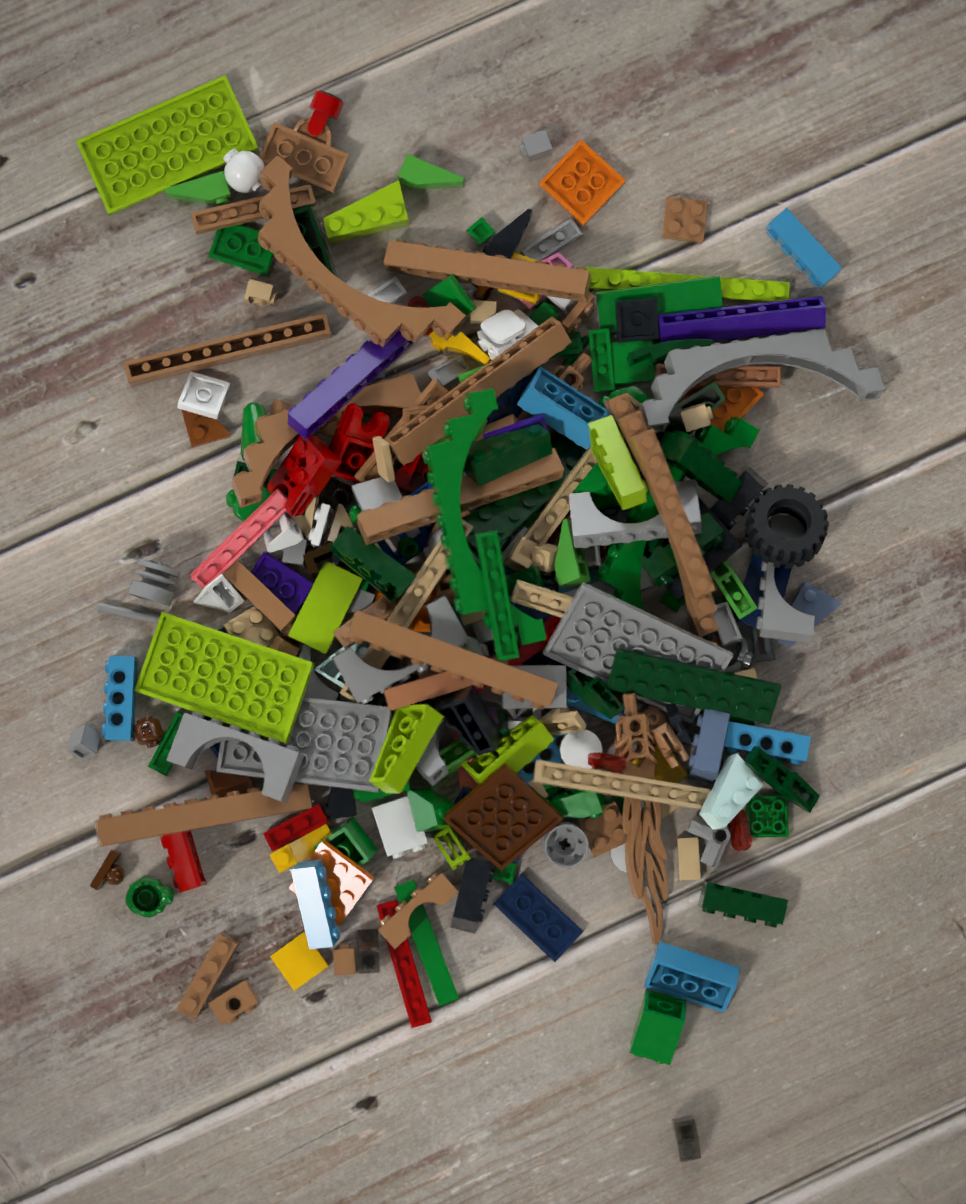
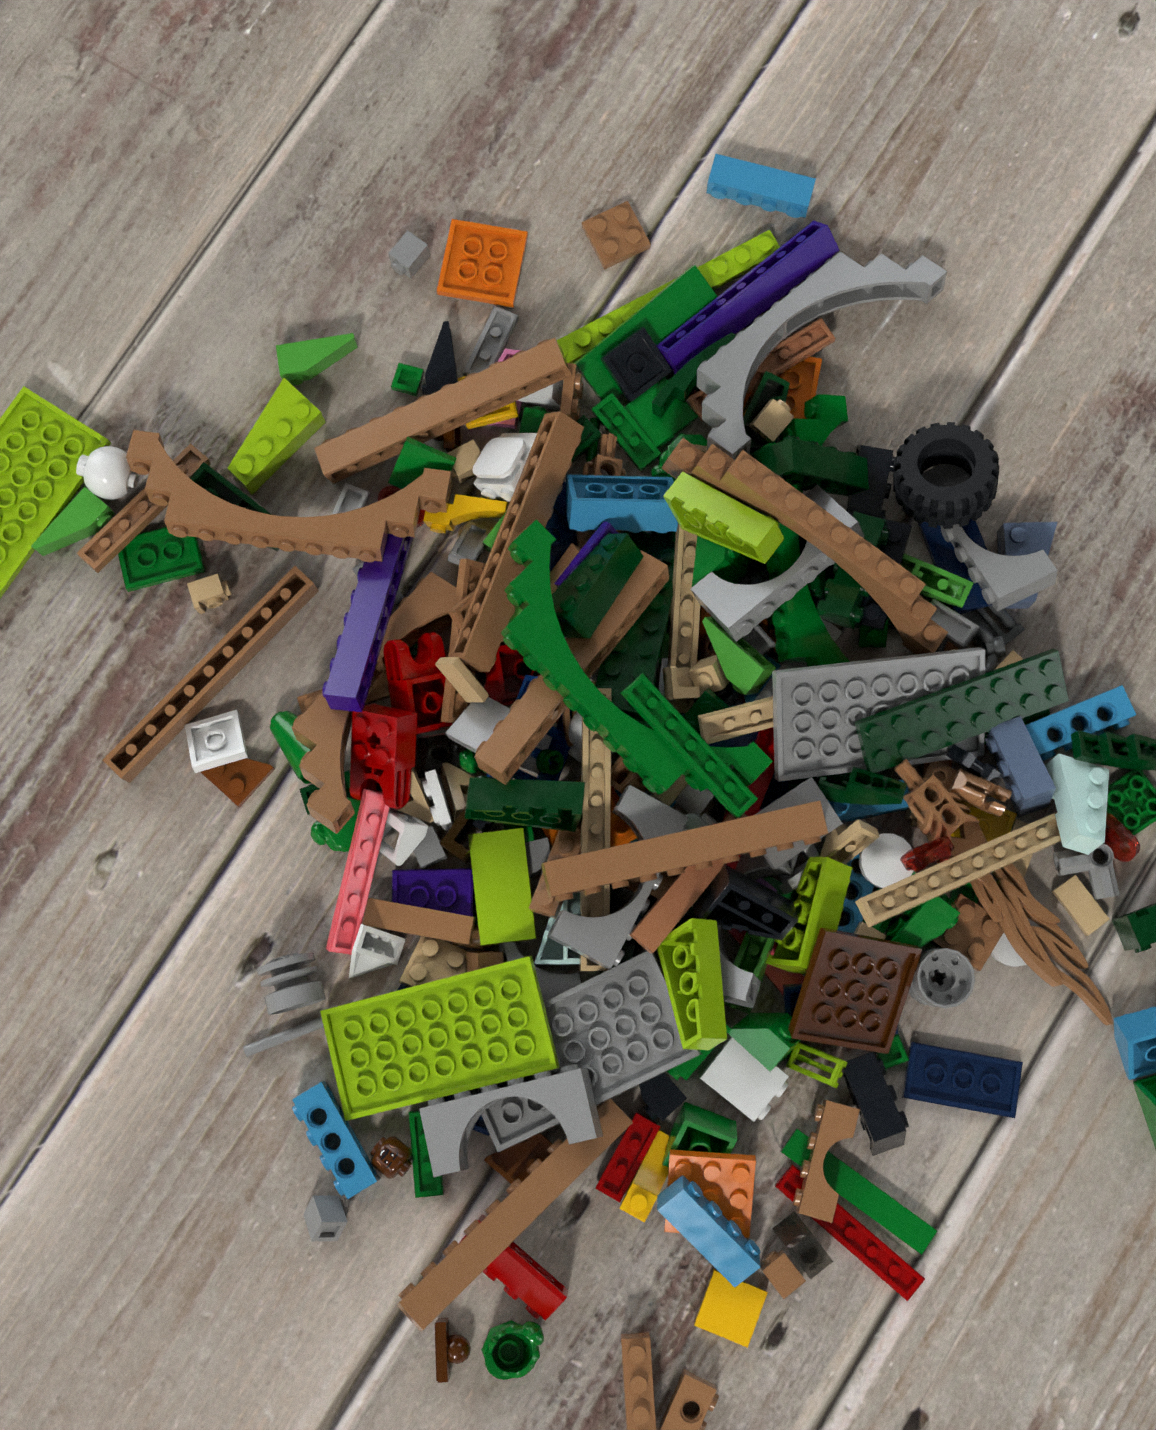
camera: 30 degrees left, 5 degrees down
medium nougat plate [259,90,350,194] -> none

